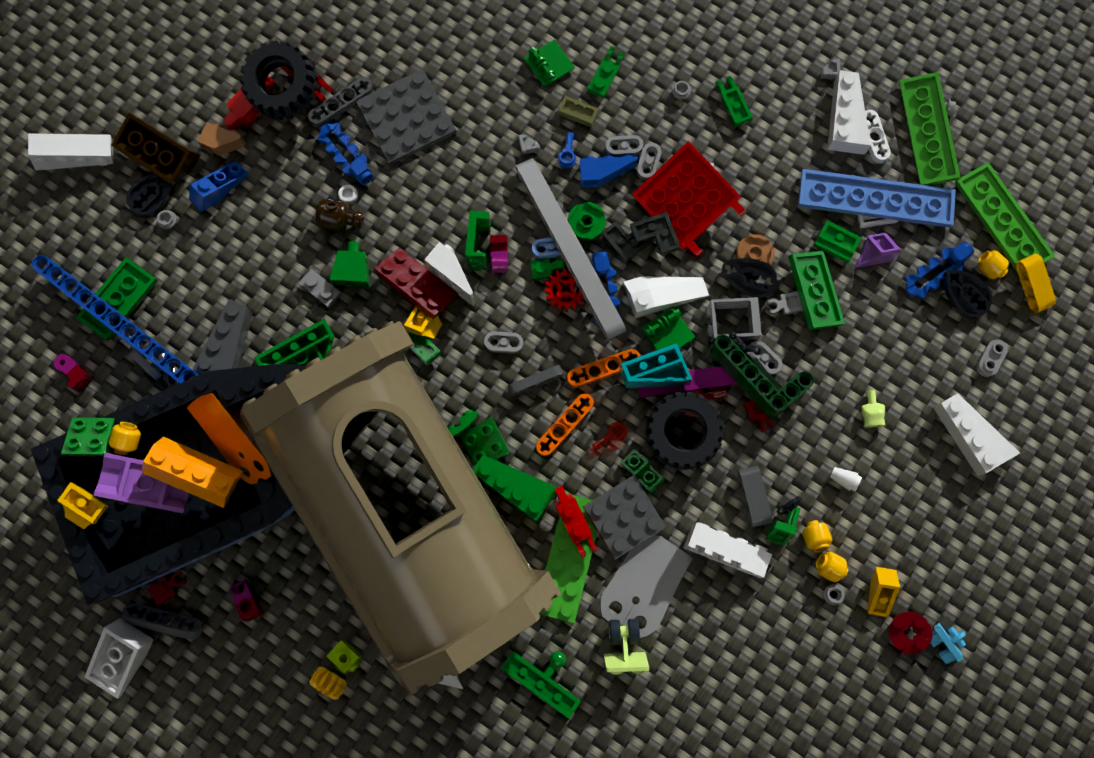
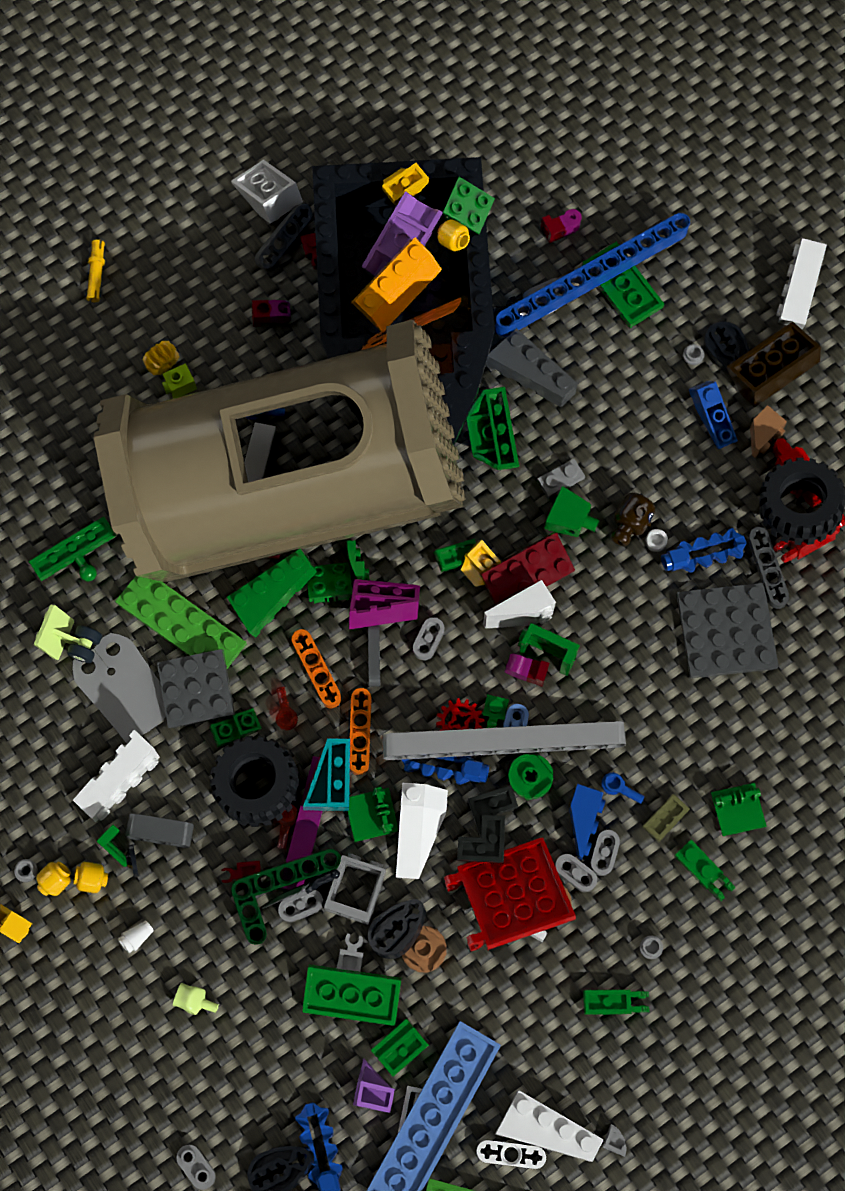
camera: 110 degrees right, 5 degrees down
light grey tile [518,135,540,155] -> none
red hinge [554,485,597,558] -> none
white wedge [933,394,1020,476] -> none
none -> magenta wedge [349,579,420,629]

